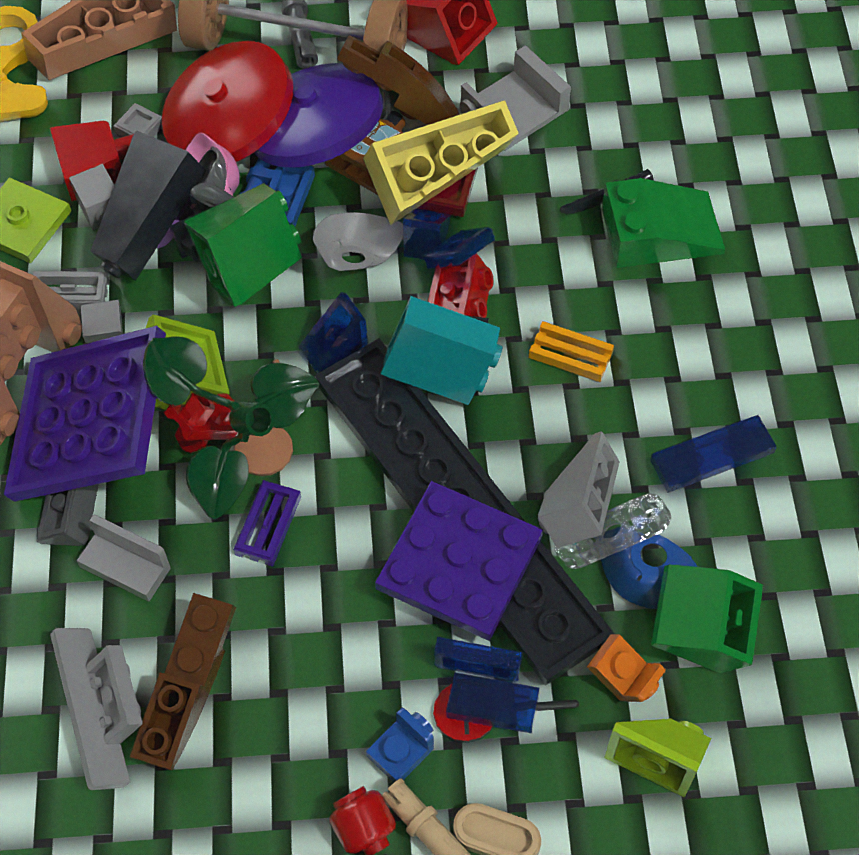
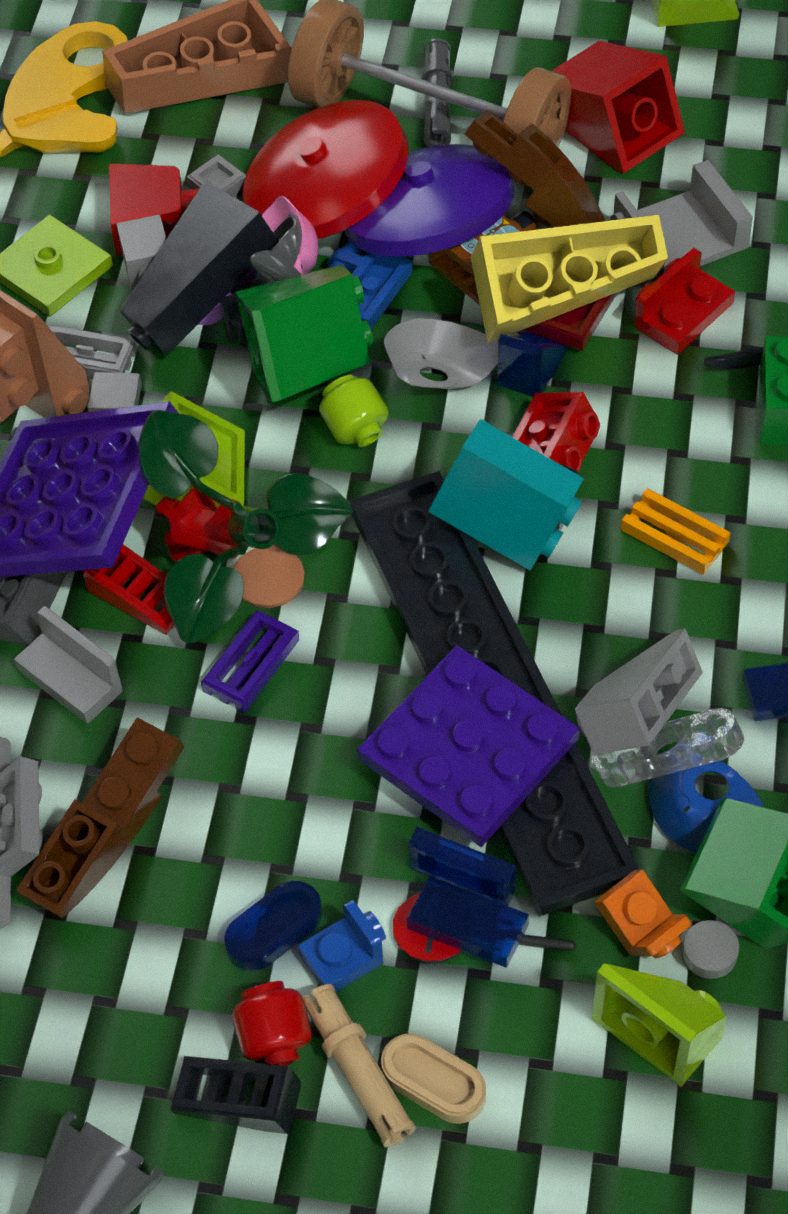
camera: 15 degrees right, 5 degrees down
clear blue slope [298,292,368,374] -> none
clear blue tile [424,227,495,269] -> none
none -> red slope [83,545,174,635]
none -> clear blue tile [224,881,322,971]
none -> lime head [319,374,389,447]
none -> red bracket [635,248,735,355]
none -> light grey tile [682,920,739,979]

